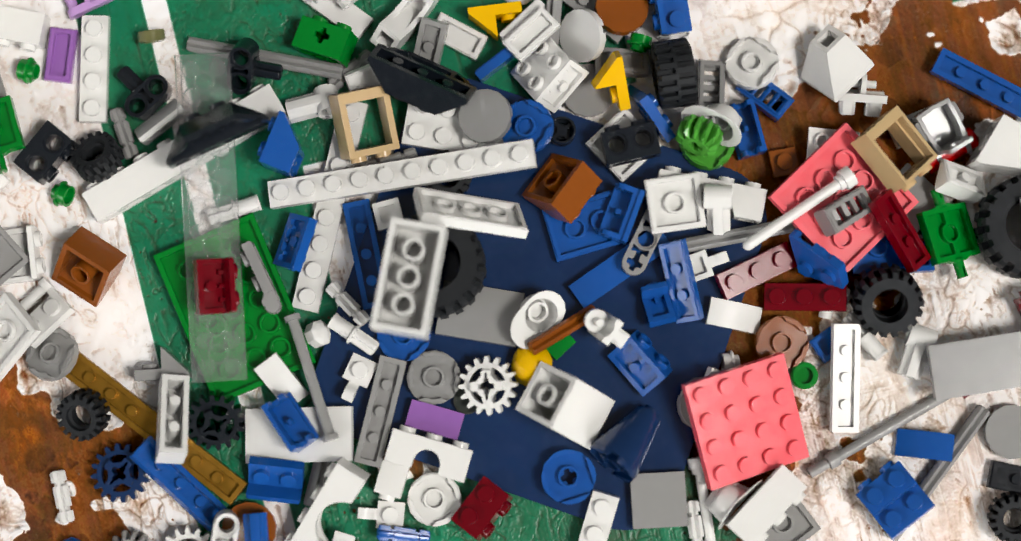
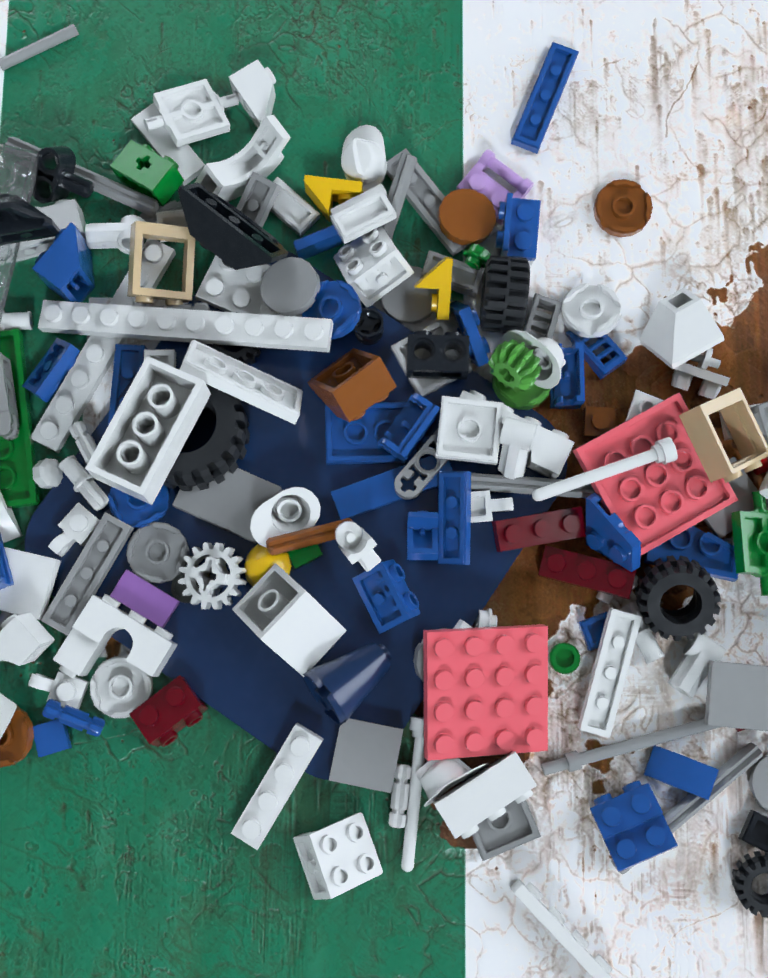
camera: 15 degrees right, 5 degrees down
light grey bar [284,313,339,443] -> none
blue plate [541,449,596,504] -> none
white tile [559,9,606,63] -> none
white slope [705,297,763,334] -> none
tile [754,316,809,369] -> none
light grey slope [814,185,871,237] -> none
dark red plate [868,188,931,273] -> none

